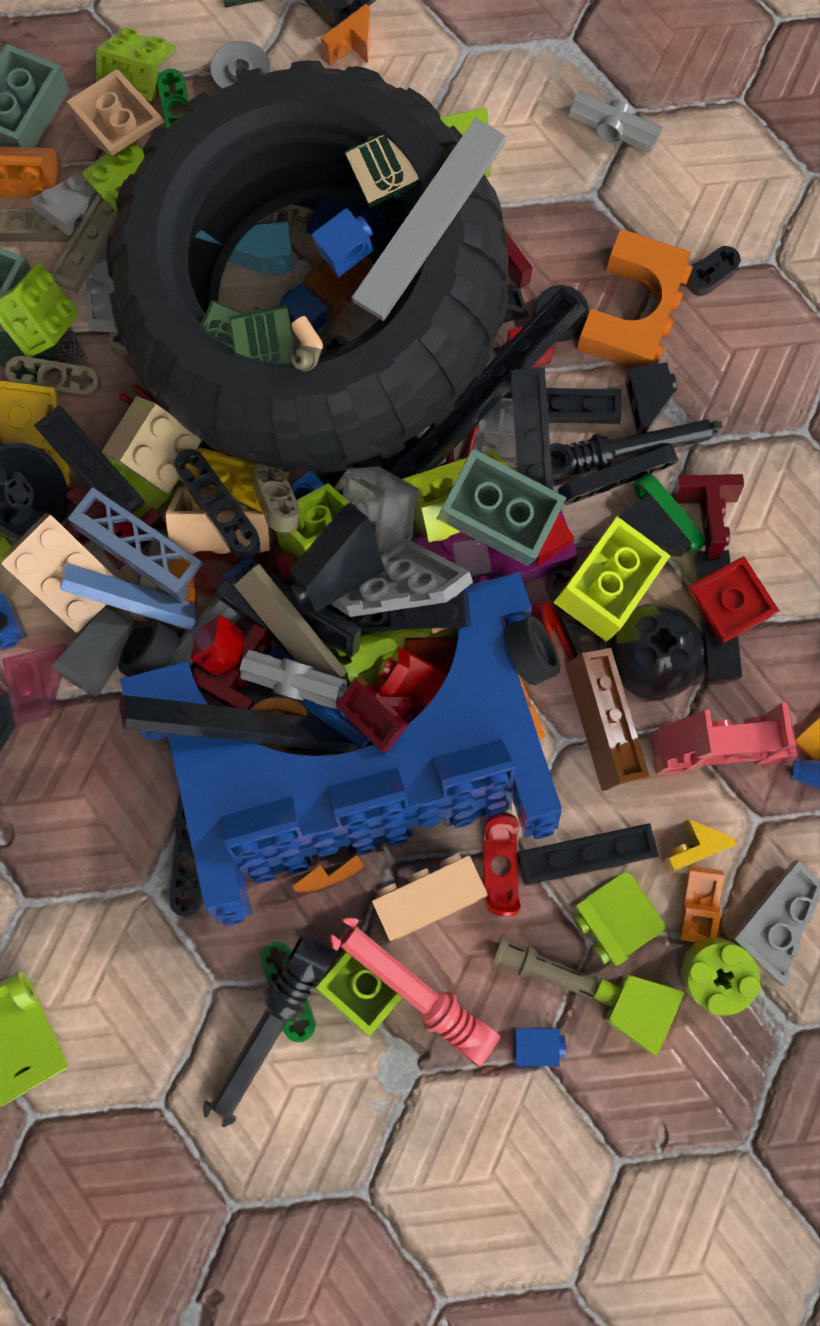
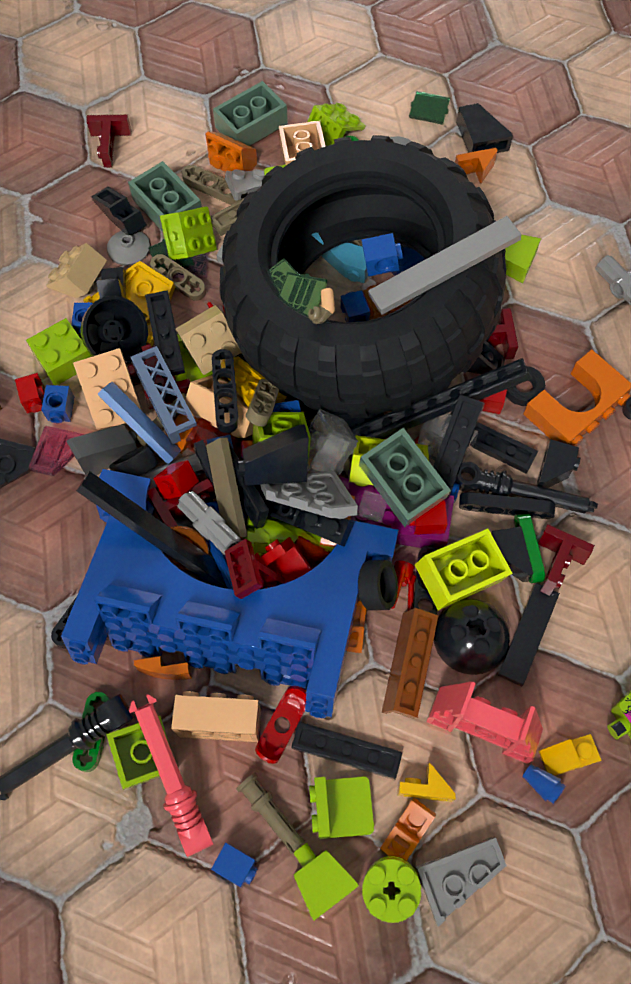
camera: 30 degrees right, 10 degrees down
piece [344,132,419,208] -> none
red plate [686,556,780,645] -> none

